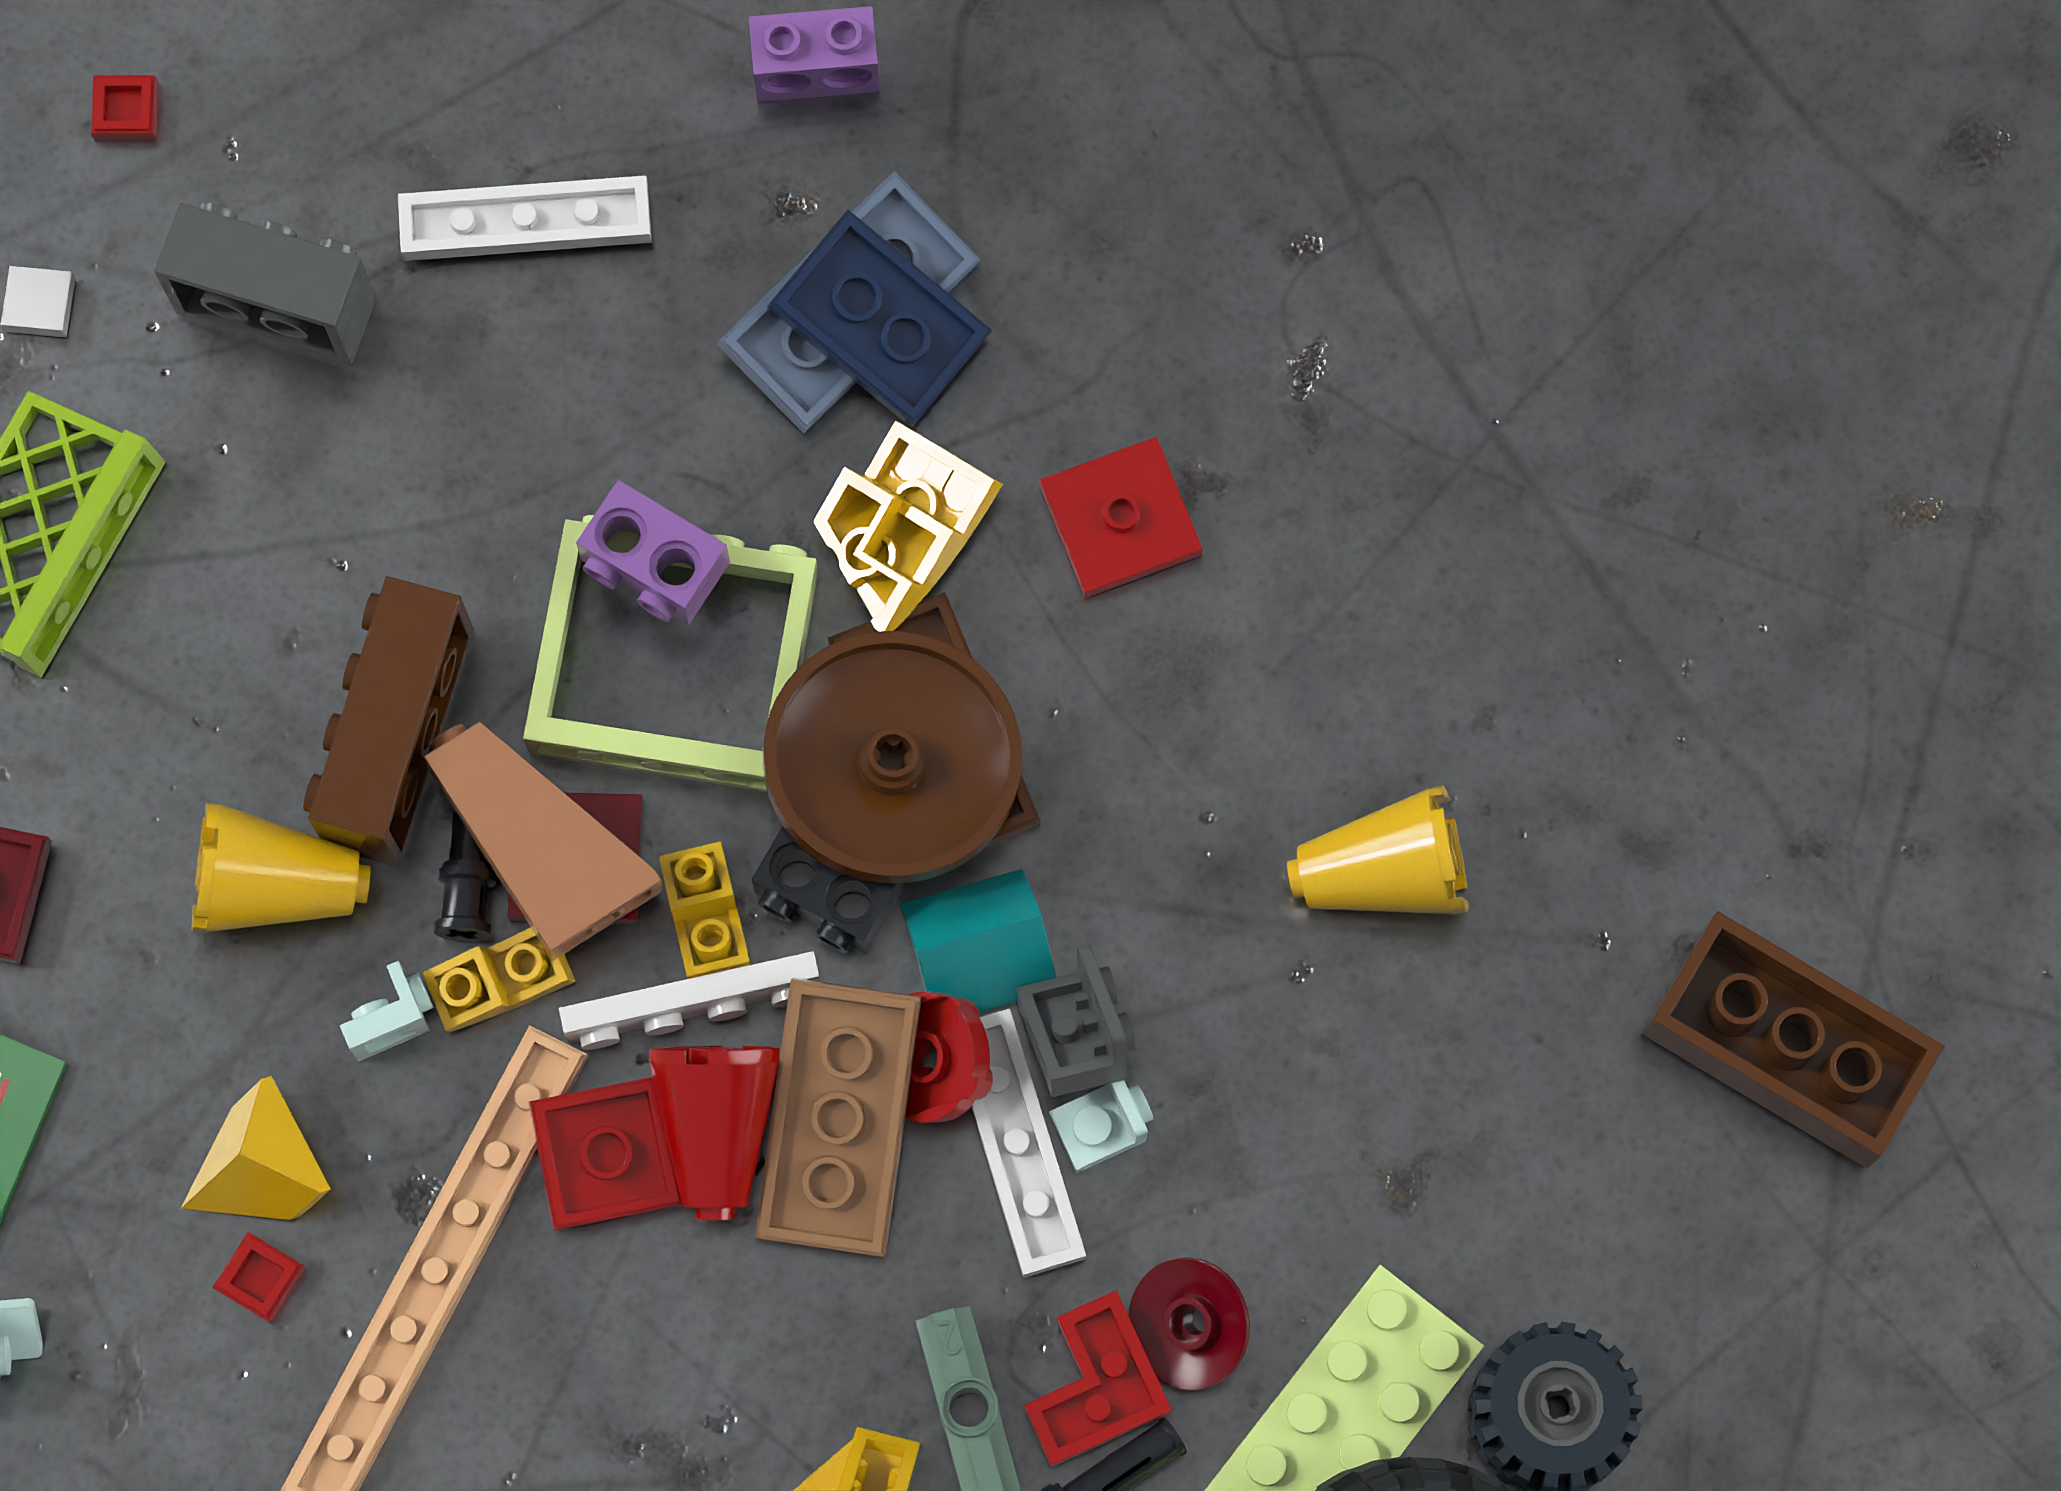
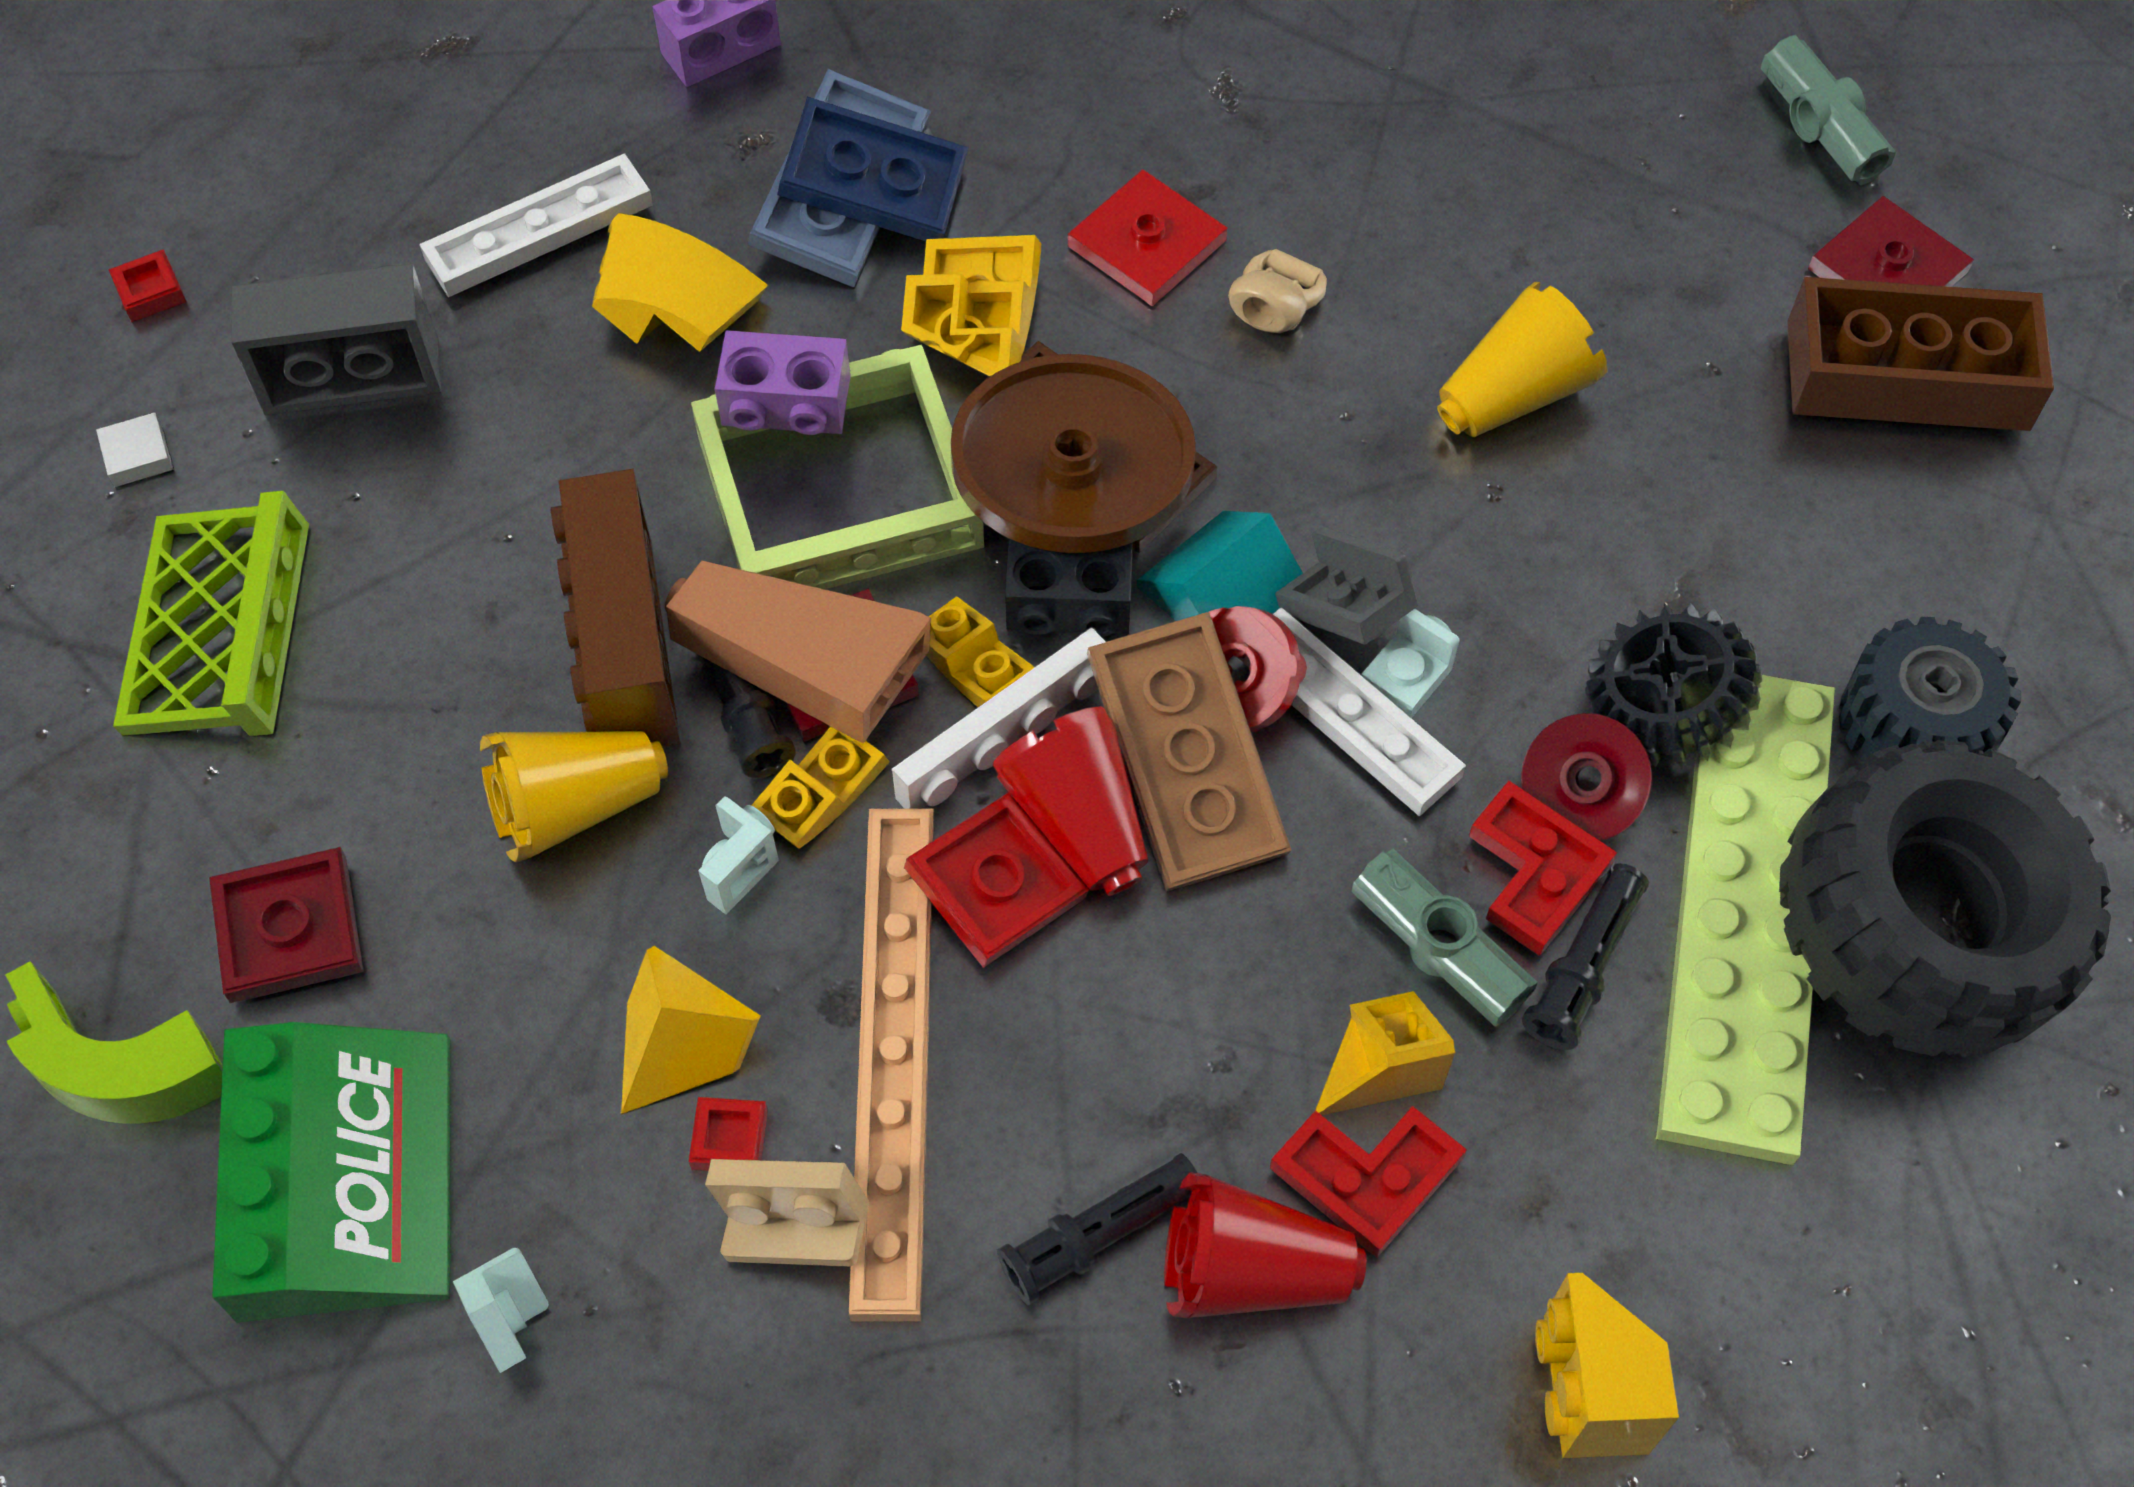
camera: 25 degrees left, 15 degrees down
none -> yellow slope [592,213,768,352]
none -> tan bracket [705,1159,869,1267]
none -> tan piece [1228,249,1327,334]
none -> black gear [1585,602,1762,767]
none -> sand green piece [1760,35,1897,186]
none -> dark red plate [1808,196,1974,287]

